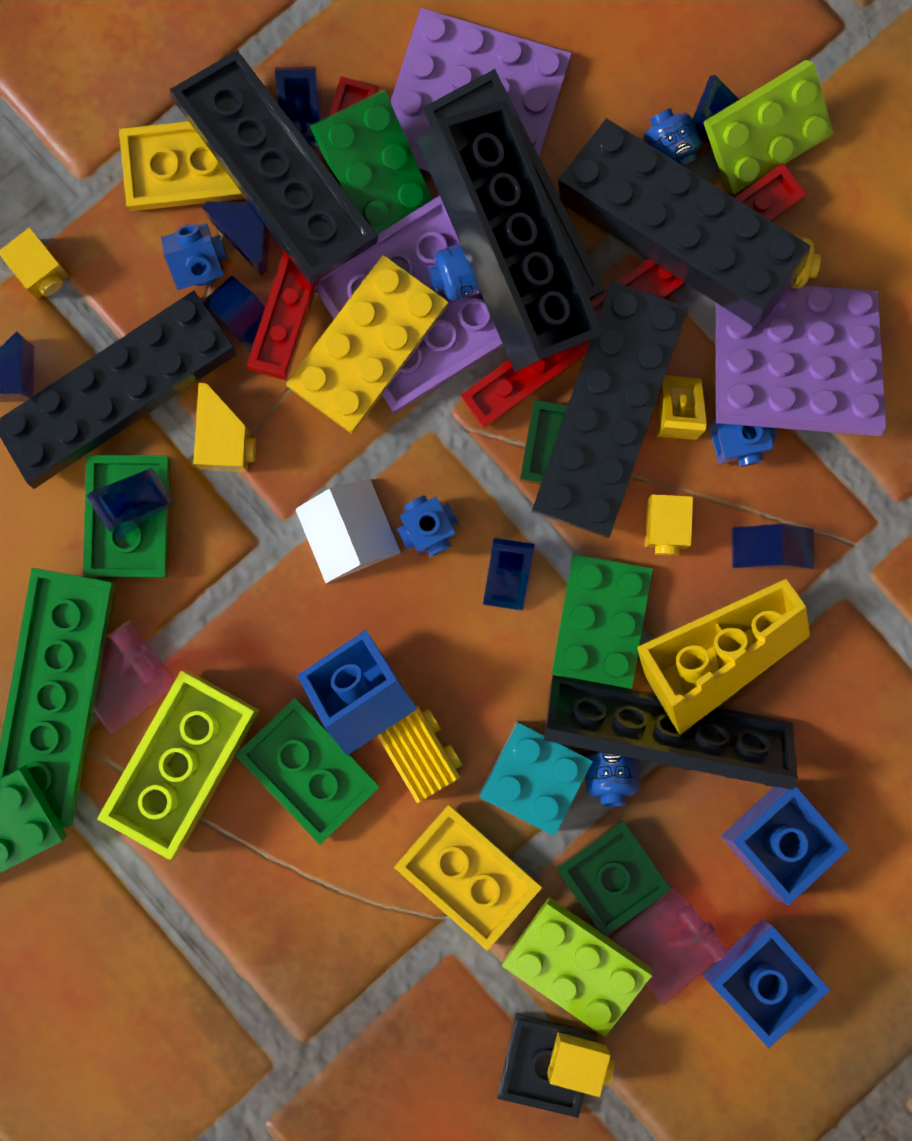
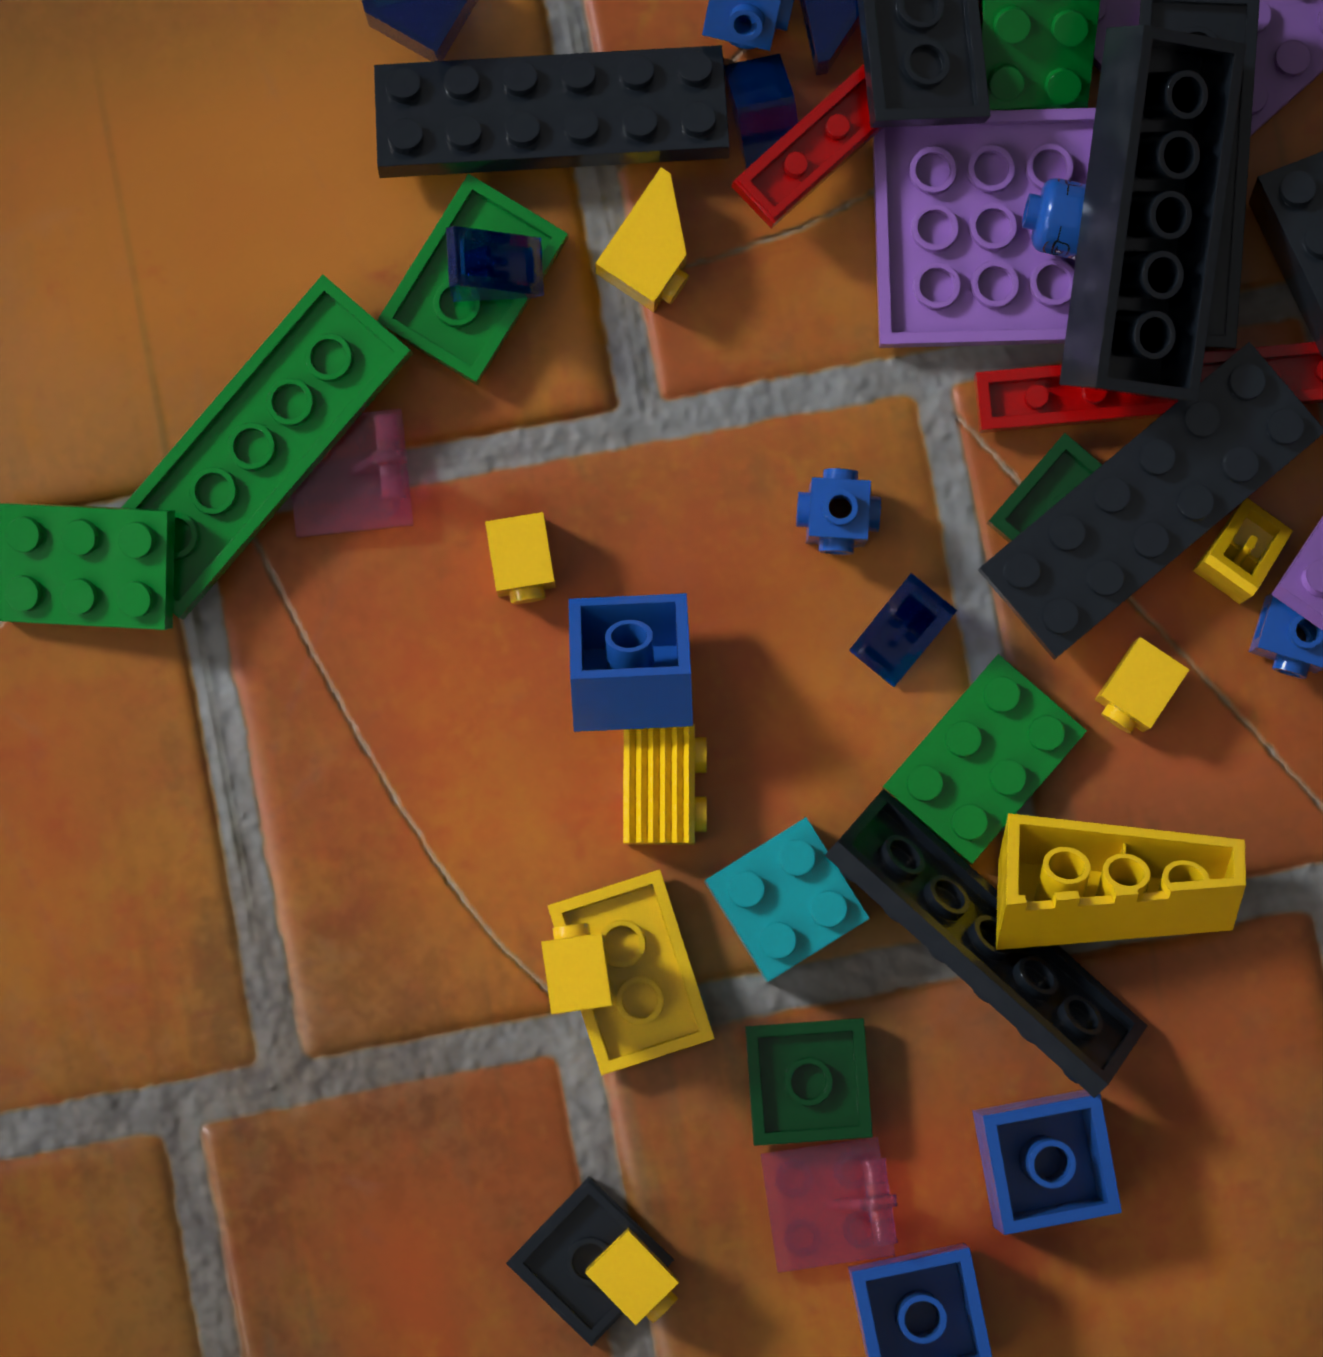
camera: 30 degrees right, 0 degrees up
neon yellow brick [97,671,260,861] -> none
green plate [235,698,381,845] -> none
yellow plate [286,255,448,435] -> none
white slope [296,479,401,584] -> none
lime plate [502,897,653,1037] -> none
blue head [585,751,640,807] -> none
clear blue slope [731,524,814,569] -> none
none -> yellow brick [485,512,556,604]
none -> yellow brick [541,923,613,1014]

